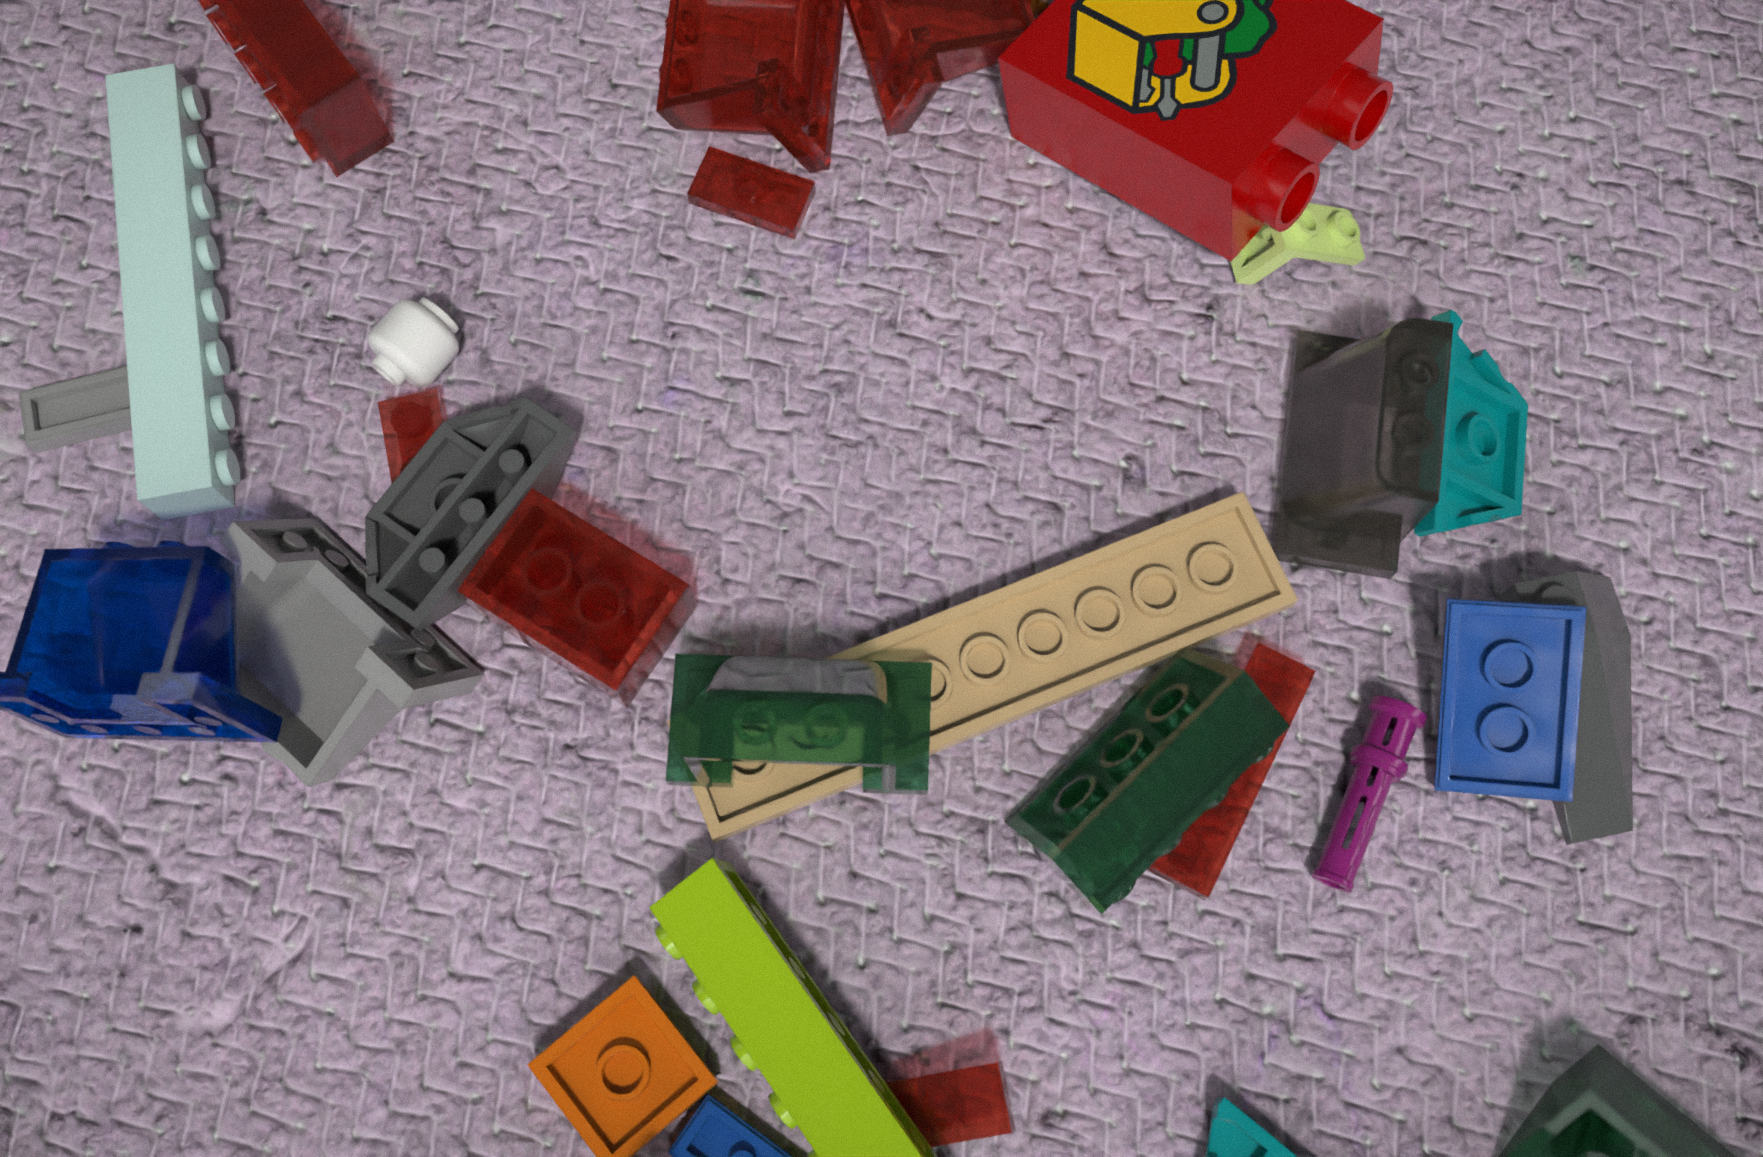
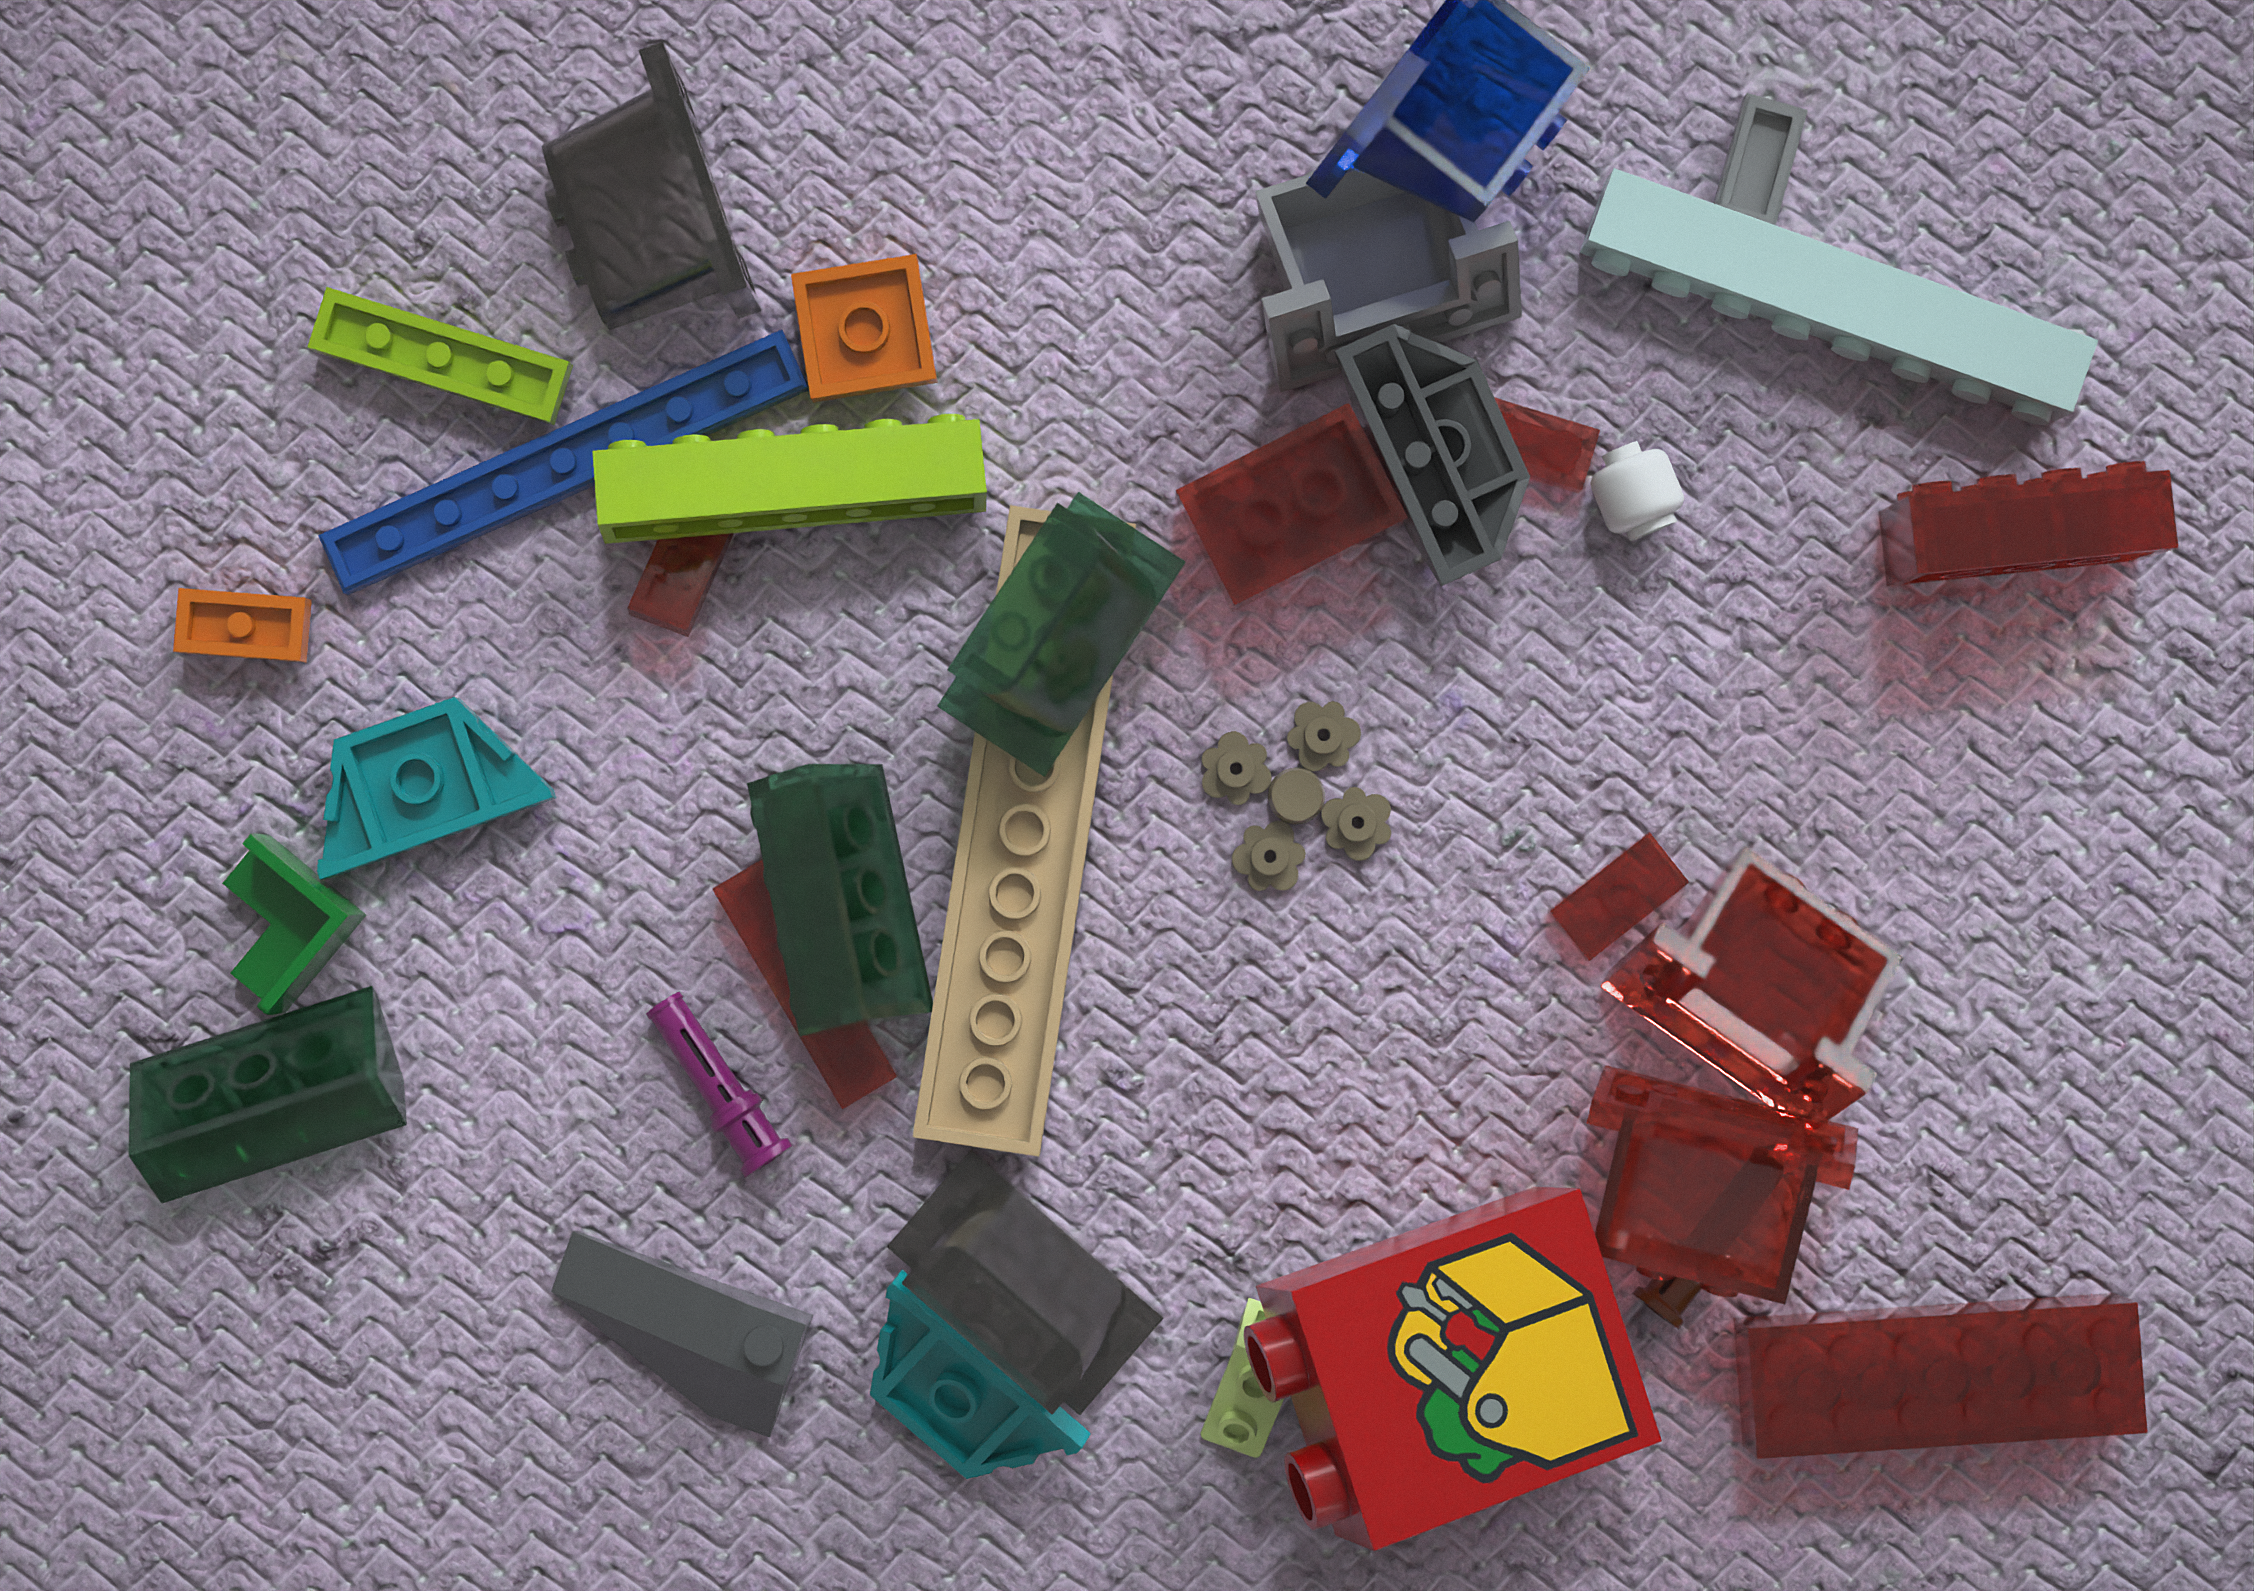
camera: 125 degrees right, 15 degrees up
blue tile [1434,597,1587,802] -> none
none -> dark tan plant [1201,701,1391,891]

